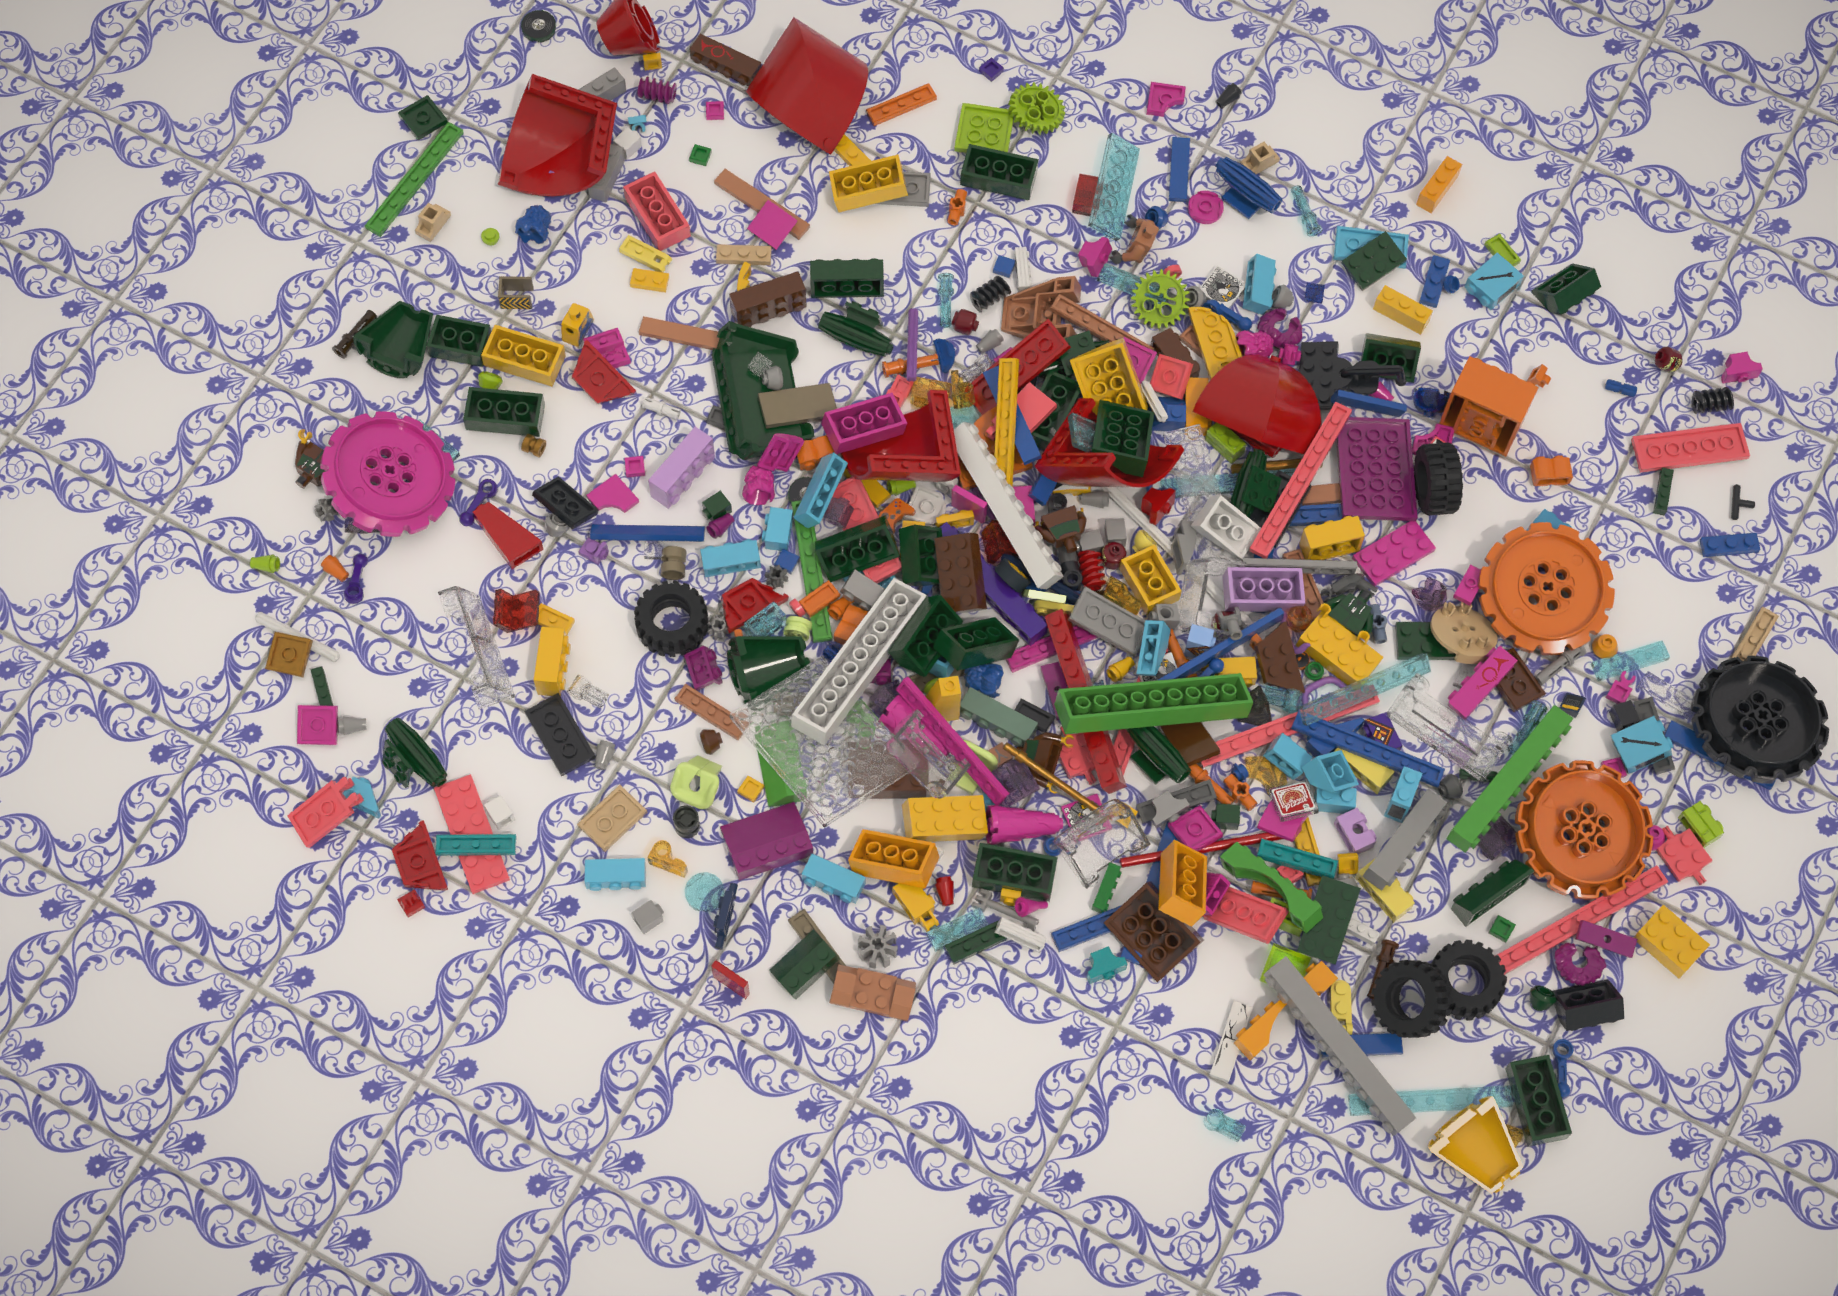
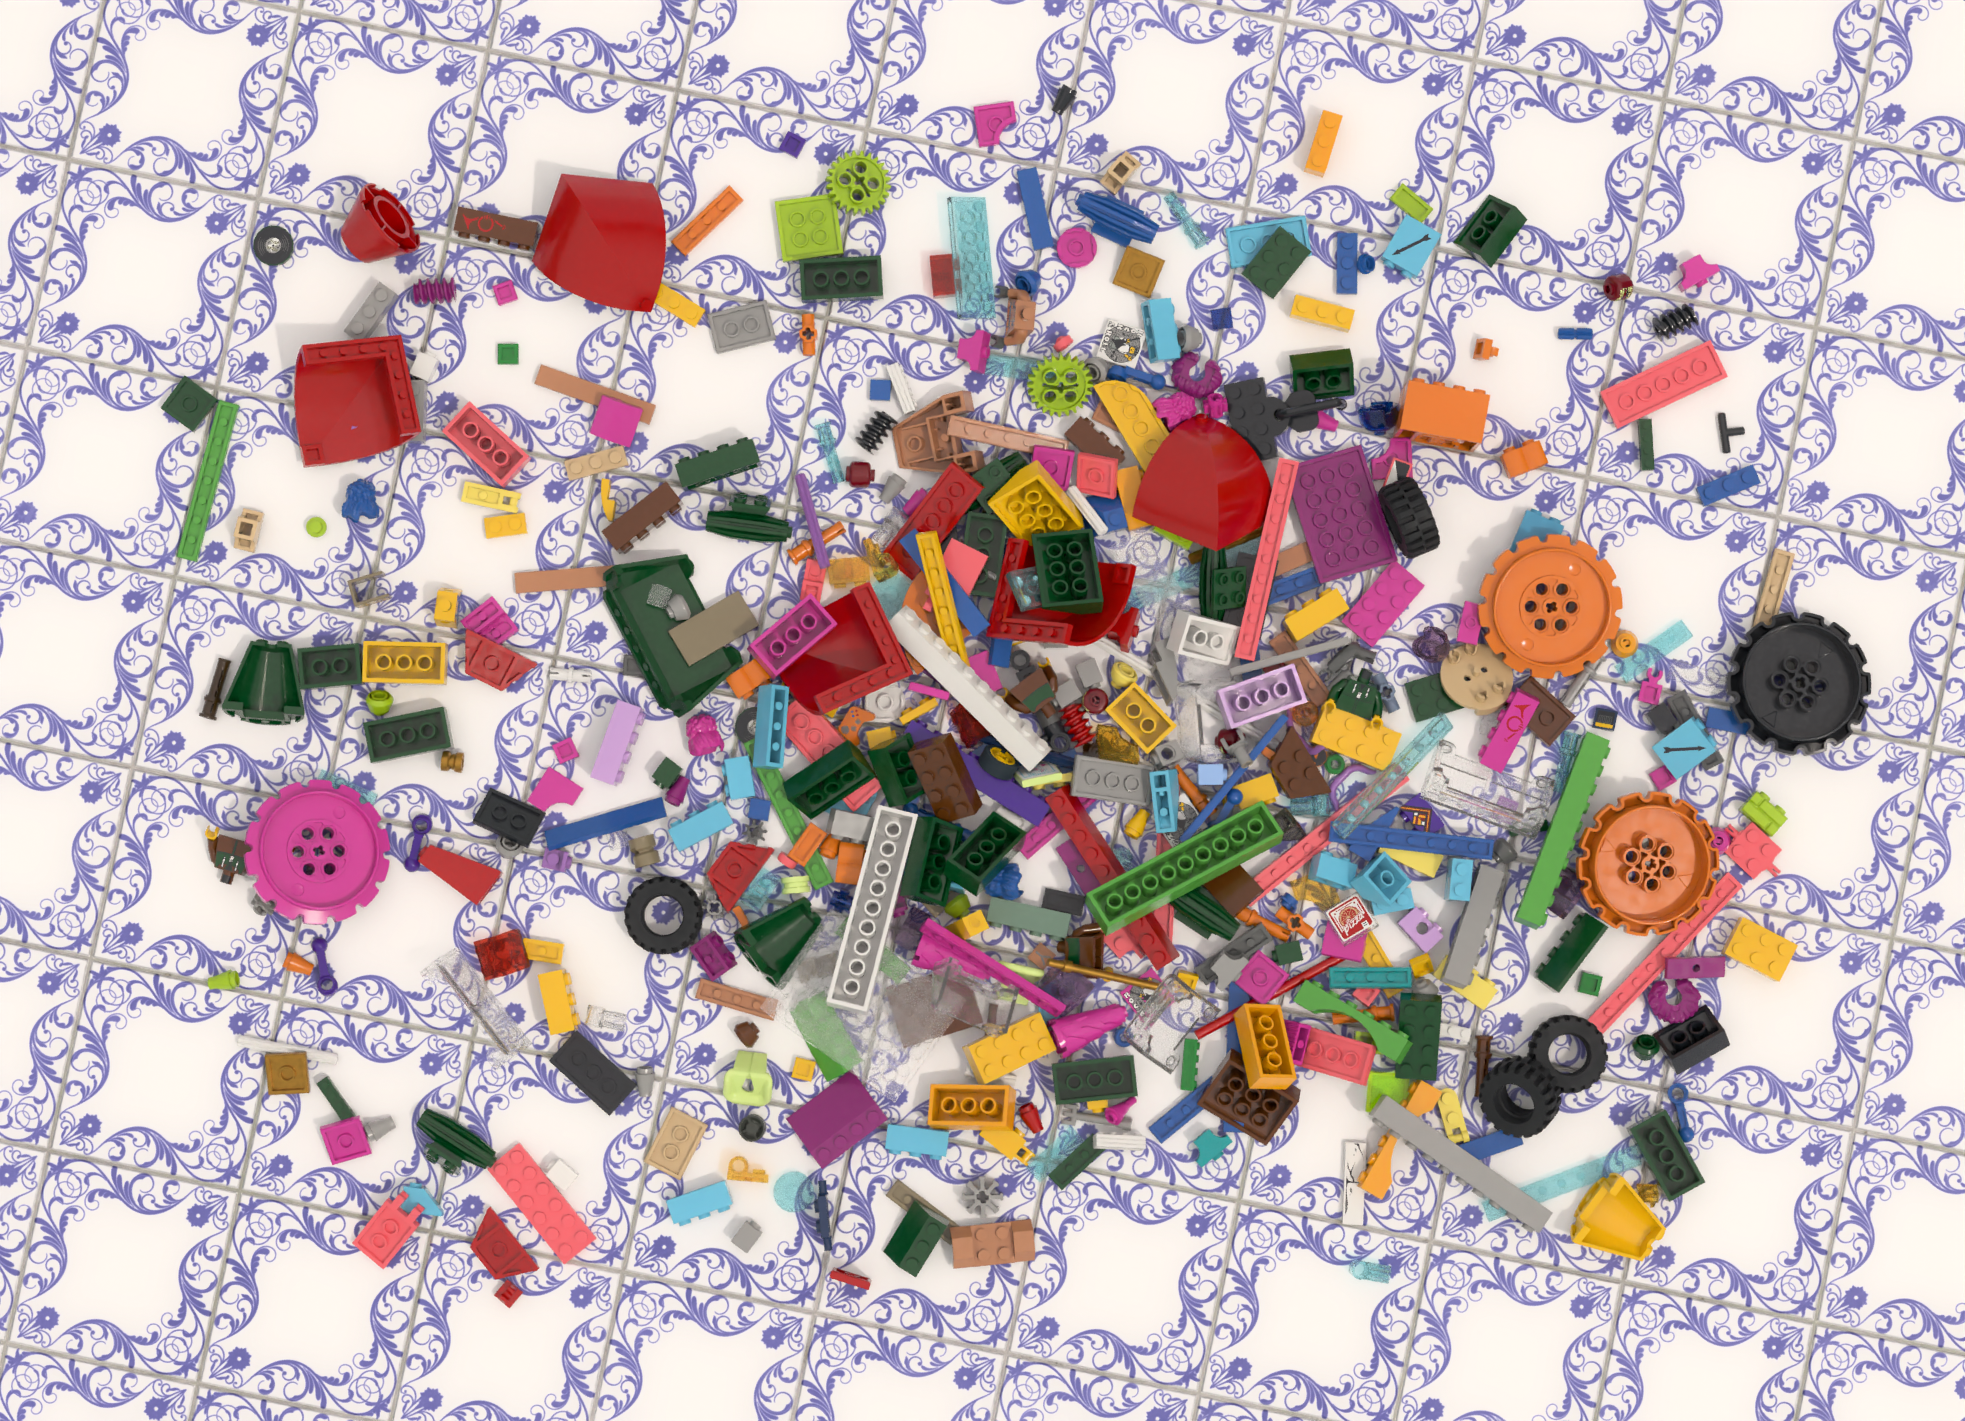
camera: 15 degrees left, 20 degrees up
teal tile [435,834,517,856] -> none
medium azure tile [628,115,647,132] -> none
yellow plate [643,53,662,71] -> none
dark pink slope [757,433,804,472] -> none
brick [824,497,854,529] -> none
yellow brick [829,154,908,212] -> none
blue plate [933,338,955,373] -> none
blue tile [1331,390,1407,417] -> none
none -> pearl gold tile [1112,245,1165,298]

